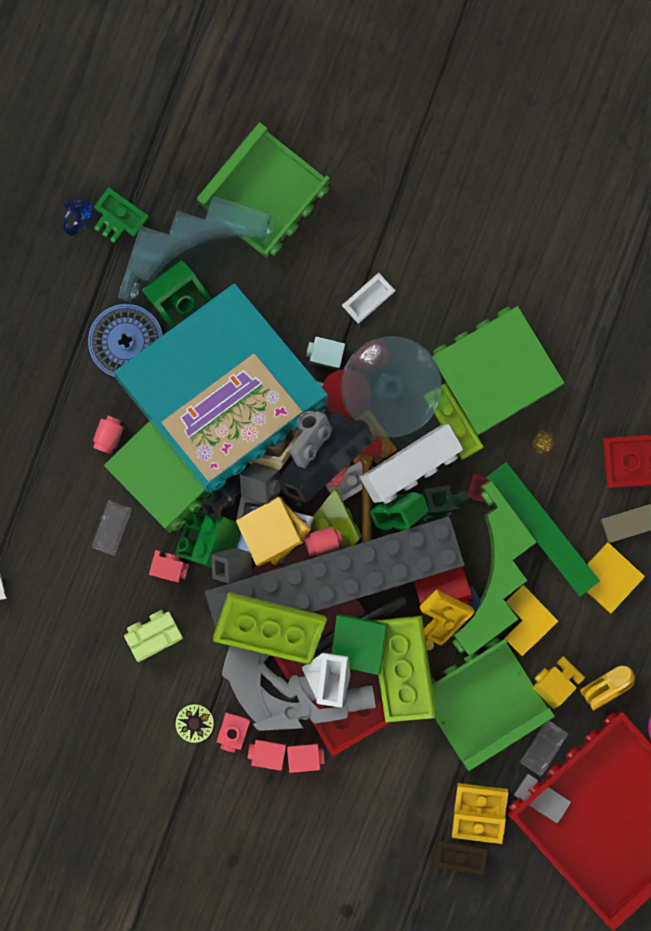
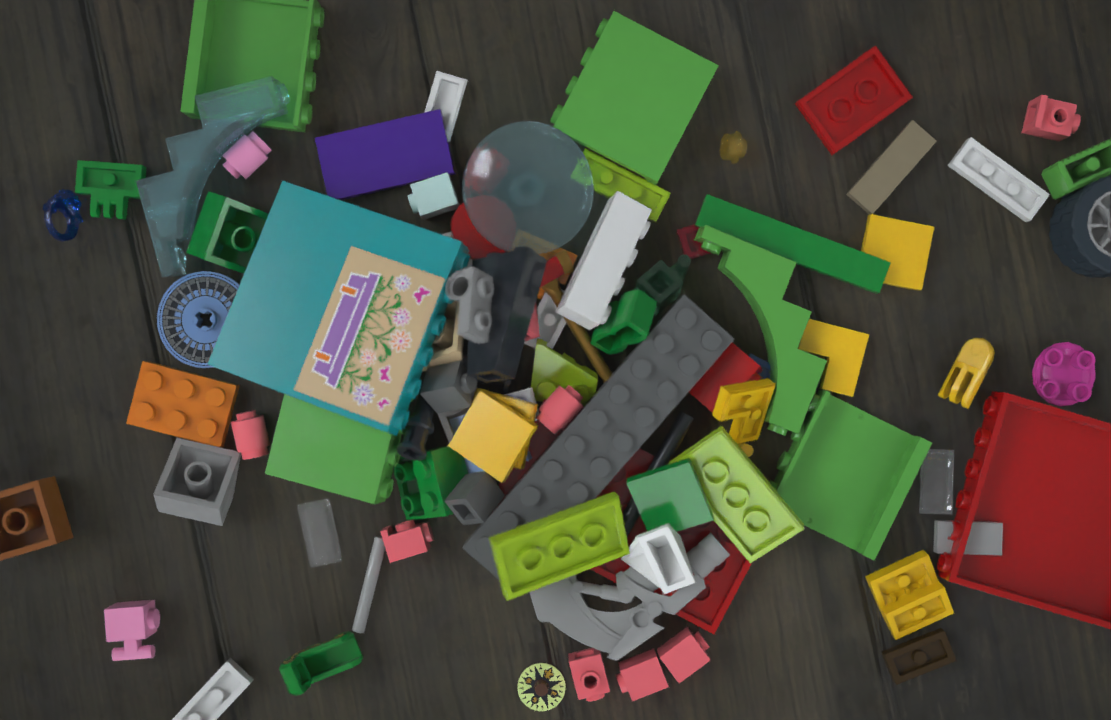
camera: 25 degrees left, 5 degrees up
yellowish green brick [124,610,184,662] -> none
yellow brick [532,656,585,709] -> none
none -> orange plate [126,361,240,448]
none -> light grey slope [153,438,241,526]
none -> bright pink brick [222,131,272,179]
none -> green animal [279,631,364,695]
none -> dark purple tile [315,109,455,200]
none -> light grey bar [352,536,385,633]

